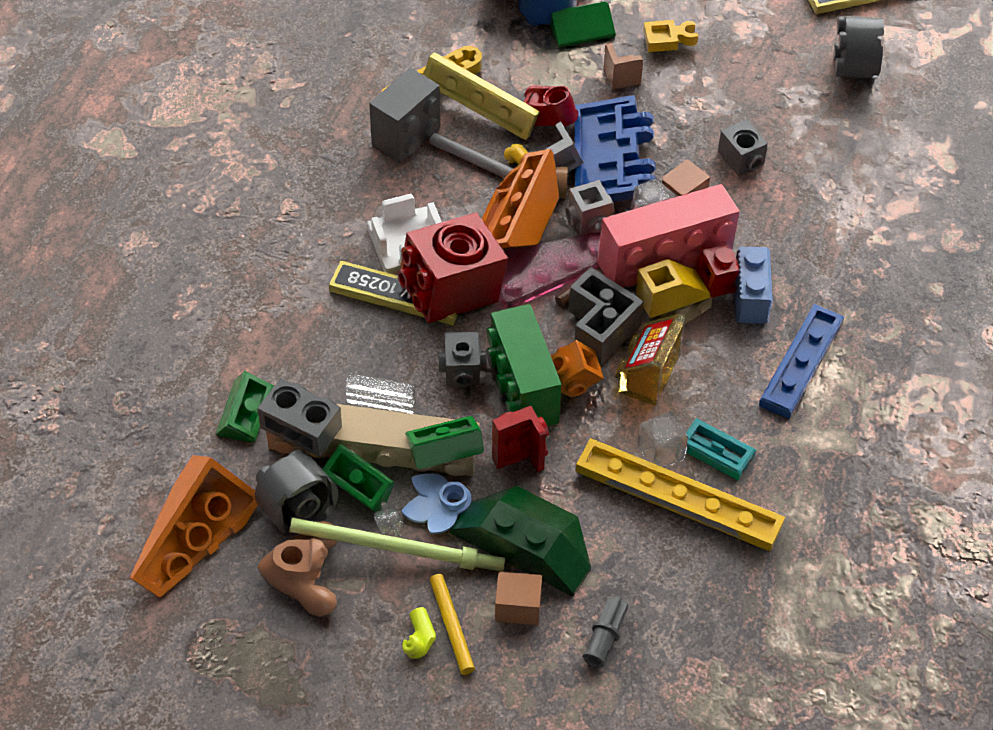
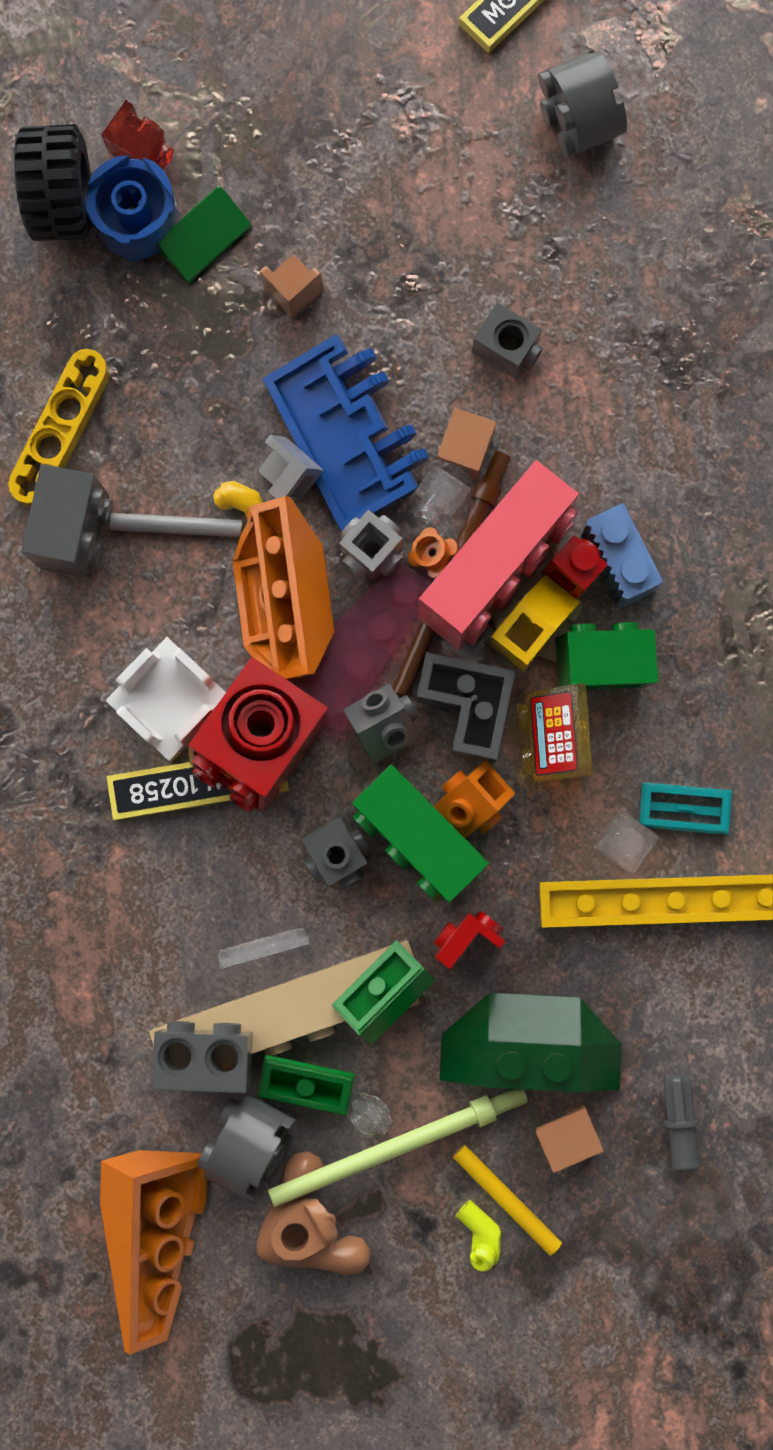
camera: 20 degrees left, 30 degrees up
green slope [216,370,274,443] -> none
light blue plate [402,474,471,534] -> none
light yellow tile [423,52,540,140] -> none
red piece [524,85,579,127] -> none
medium nougat tile [556,167,568,199] -> none
yellow plate [643,20,698,52] -> none
tile [759,304,845,419] -> none
none -> dark grey brick [343,683,420,764]
none -> green brick [555,622,658,691]

